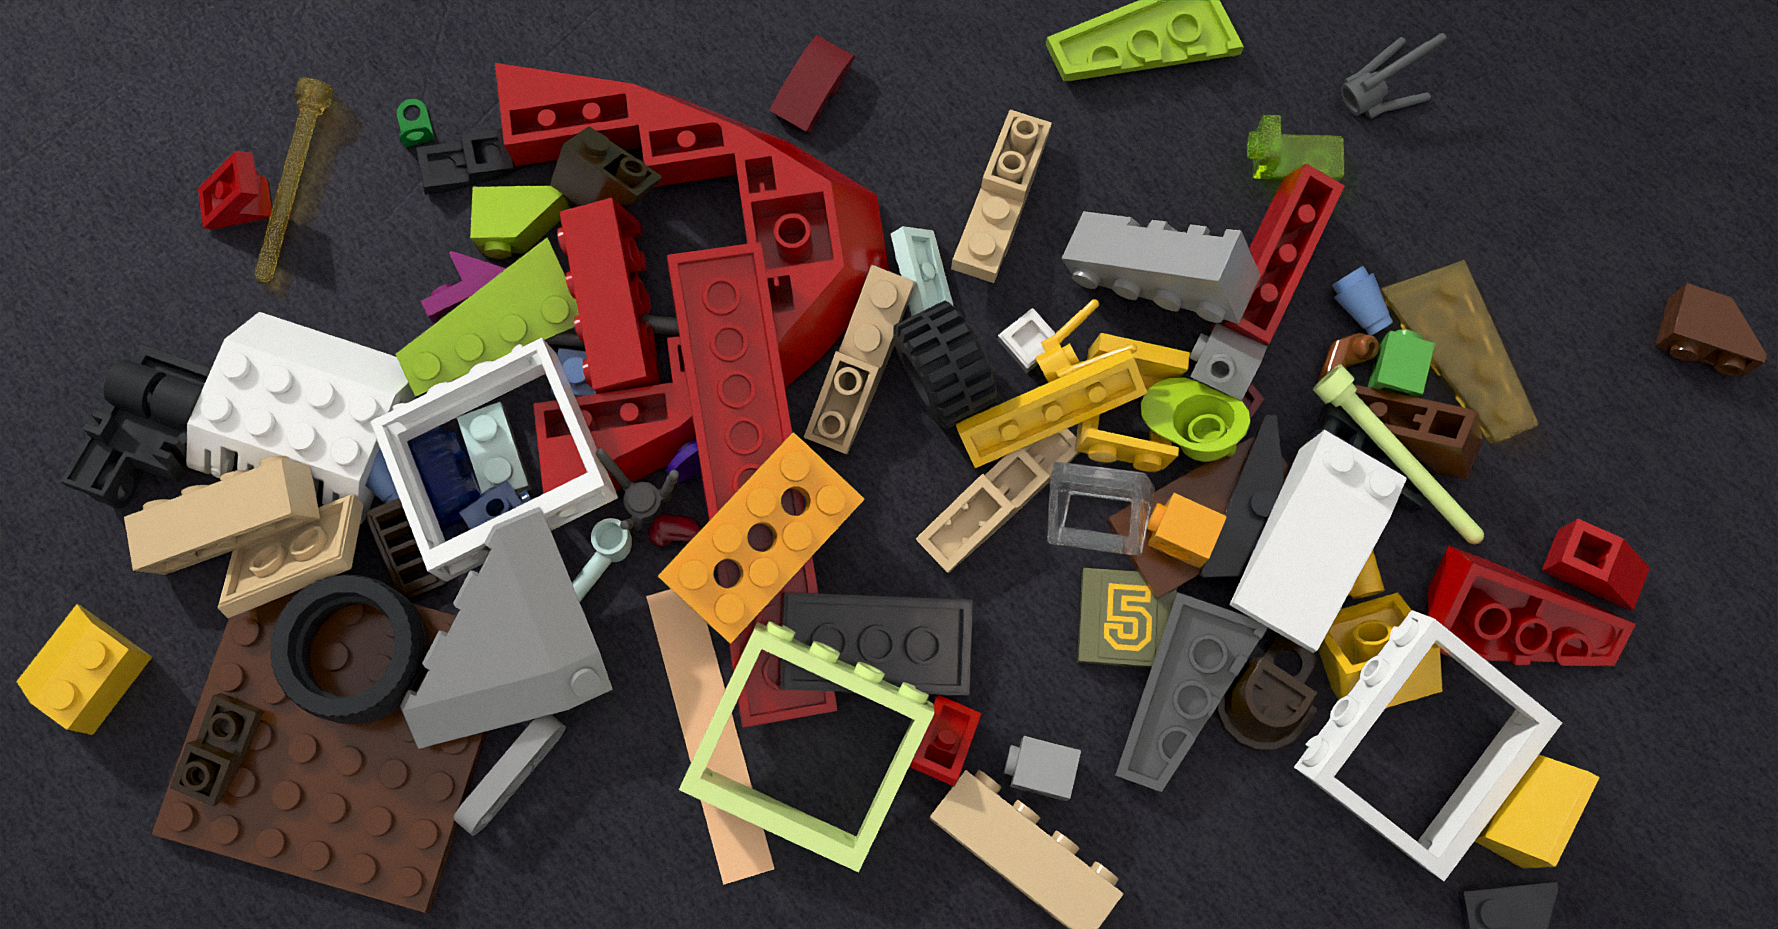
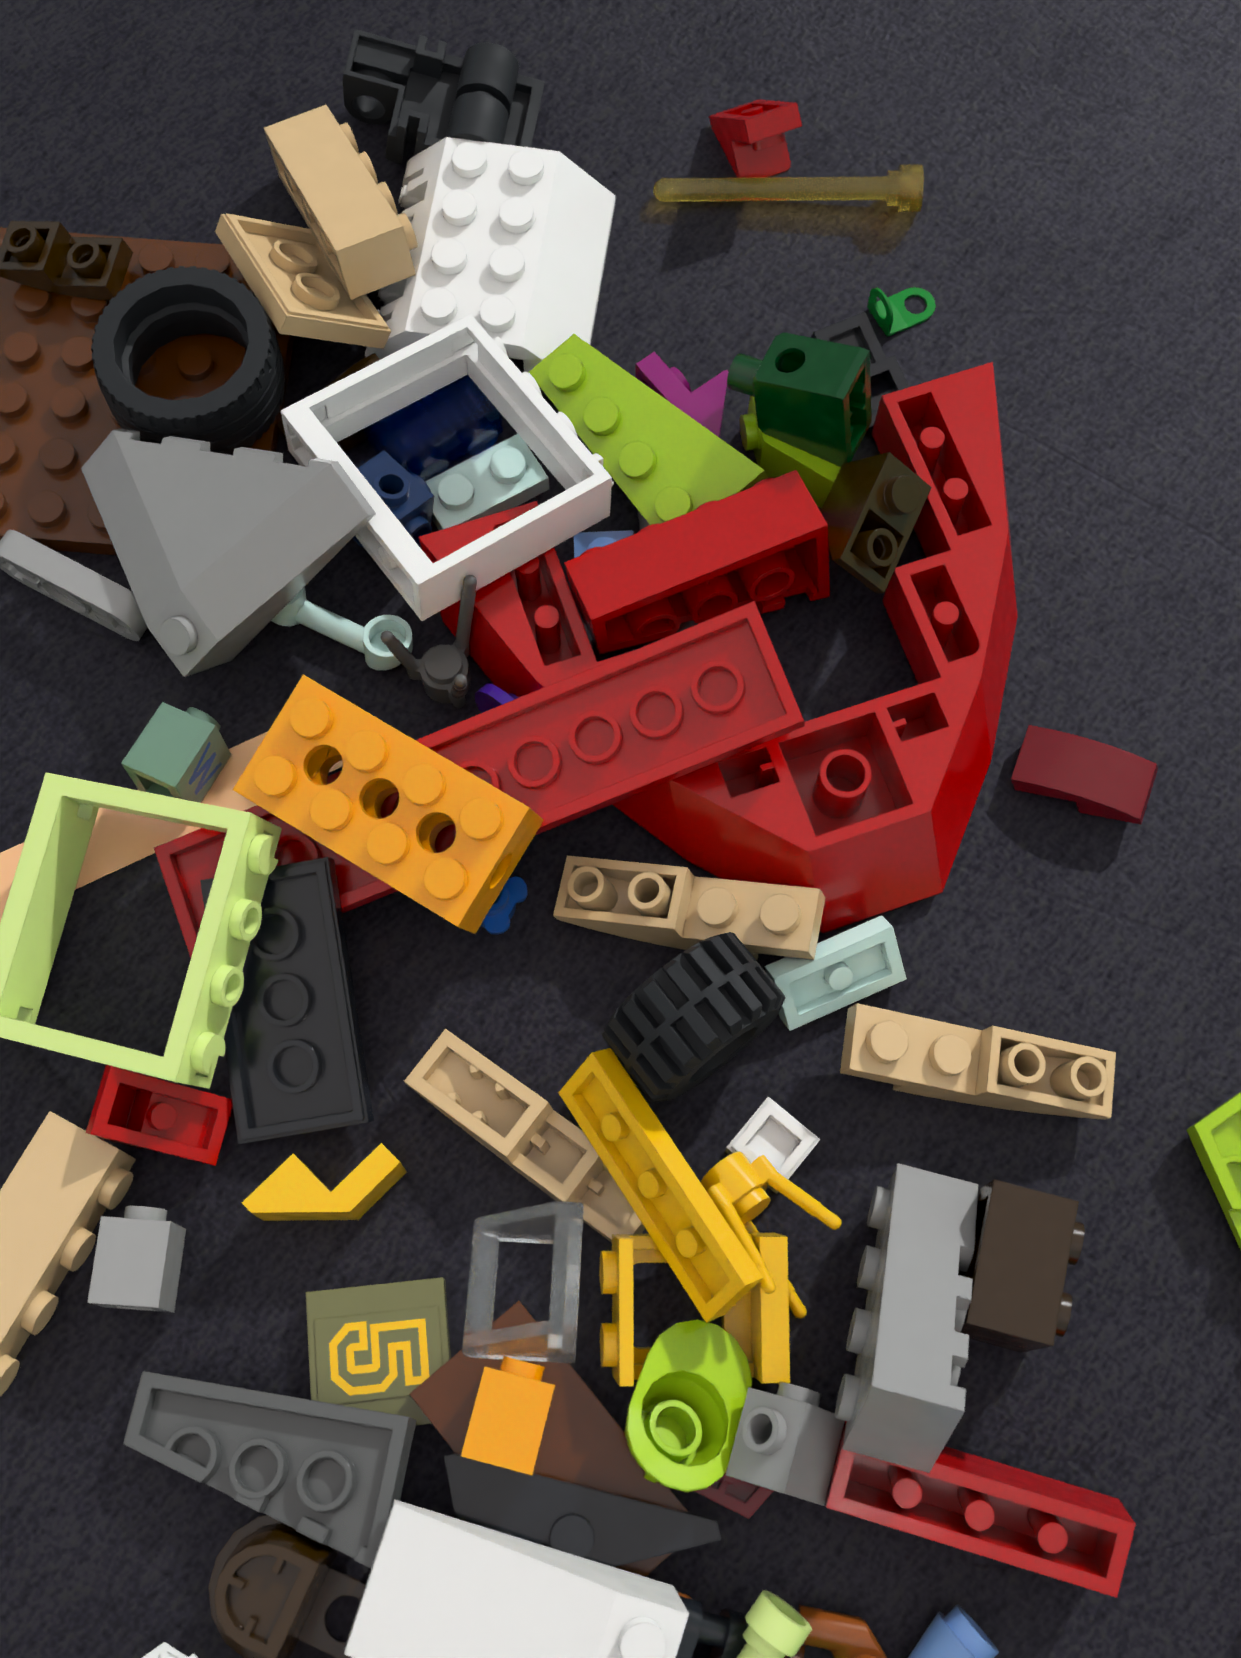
camera: 75 degrees right, 5 degrees down
yellow slope [17,604,152,735] -> none
dark red arm [648,514,702,547] -> none
clear neon green bracket [1247,115,1344,181] -> none
none -> sand green brick [121,702,231,803]
none -> yellow slope [242,1143,407,1221]
none -> dark green torso [727,332,872,467]
none -> dark brown brick [958,1179,1085,1353]

